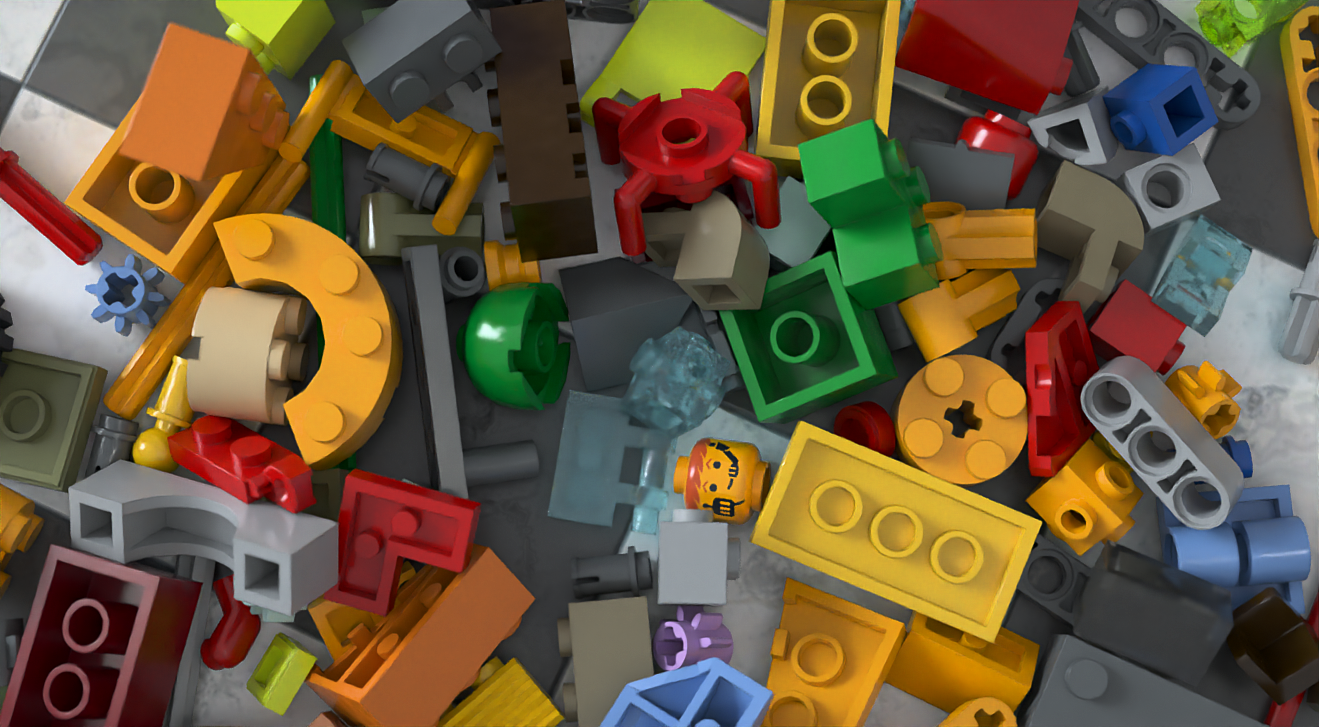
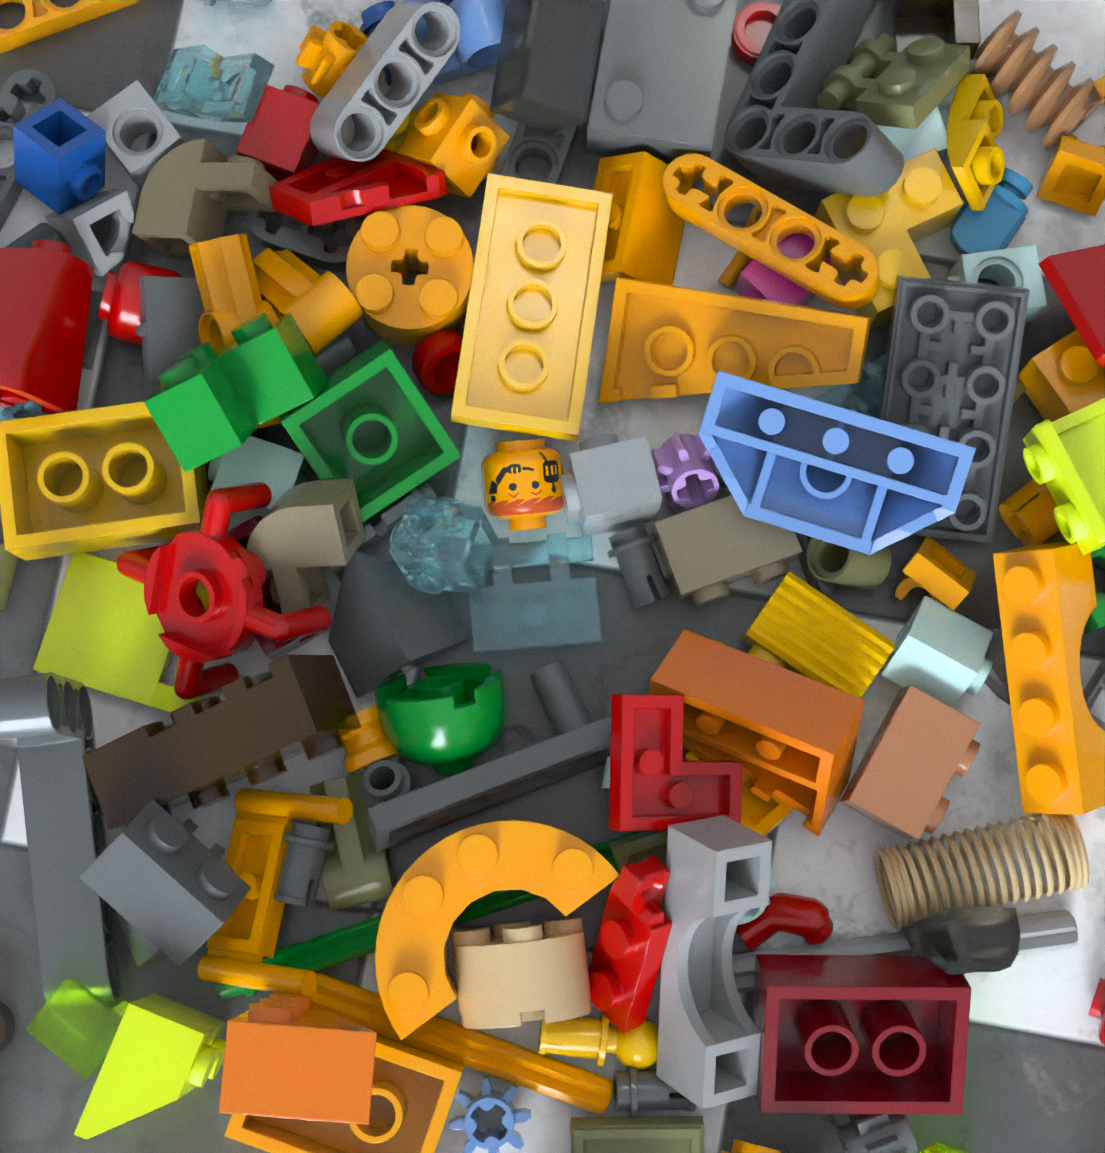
camera: 100 degrees left, 0 degrees up
neon yellow tile [246,632,317,716] -> none

